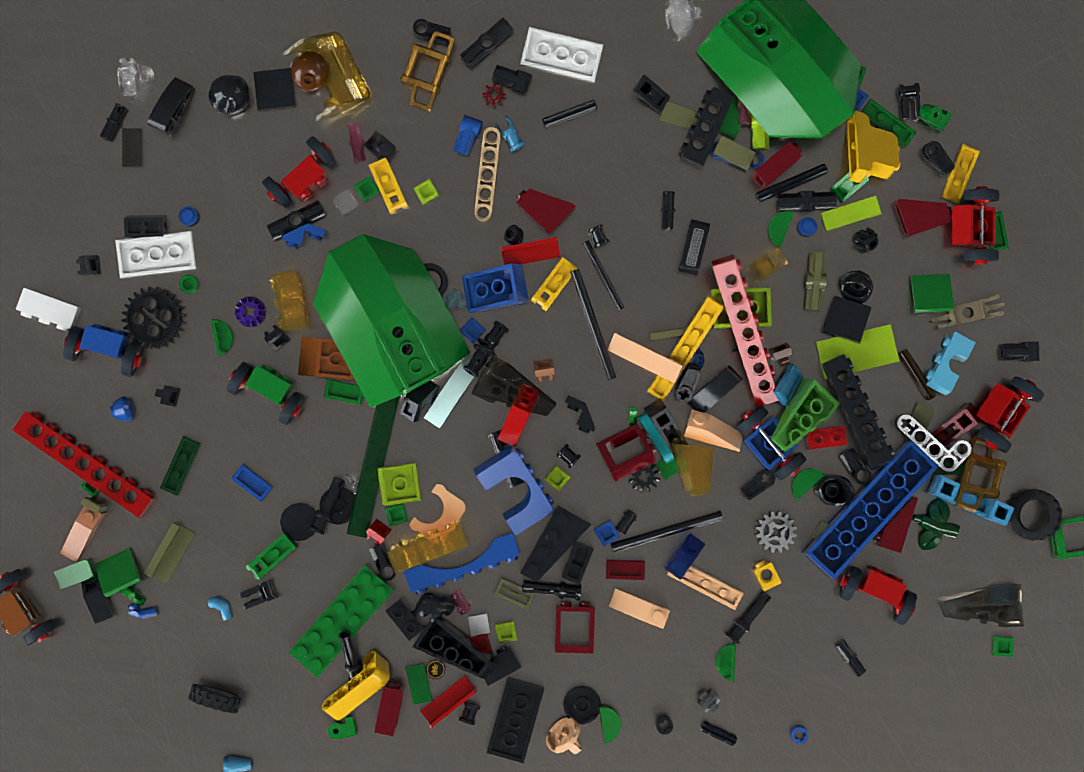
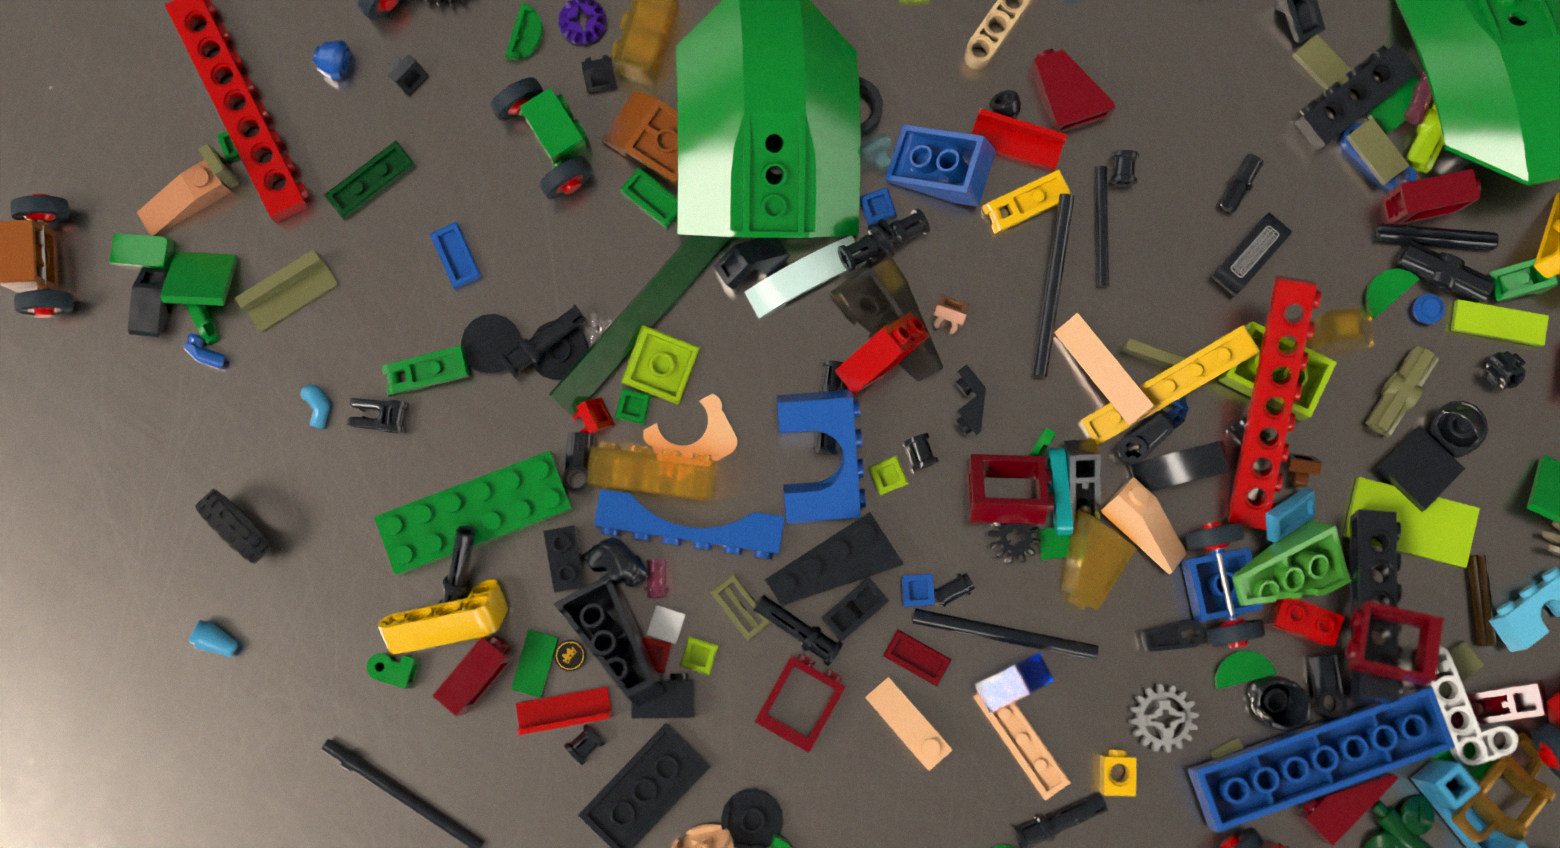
camera: 25 degrees right, 5 degrees down
none -> dark red window [1346,601,1444,686]

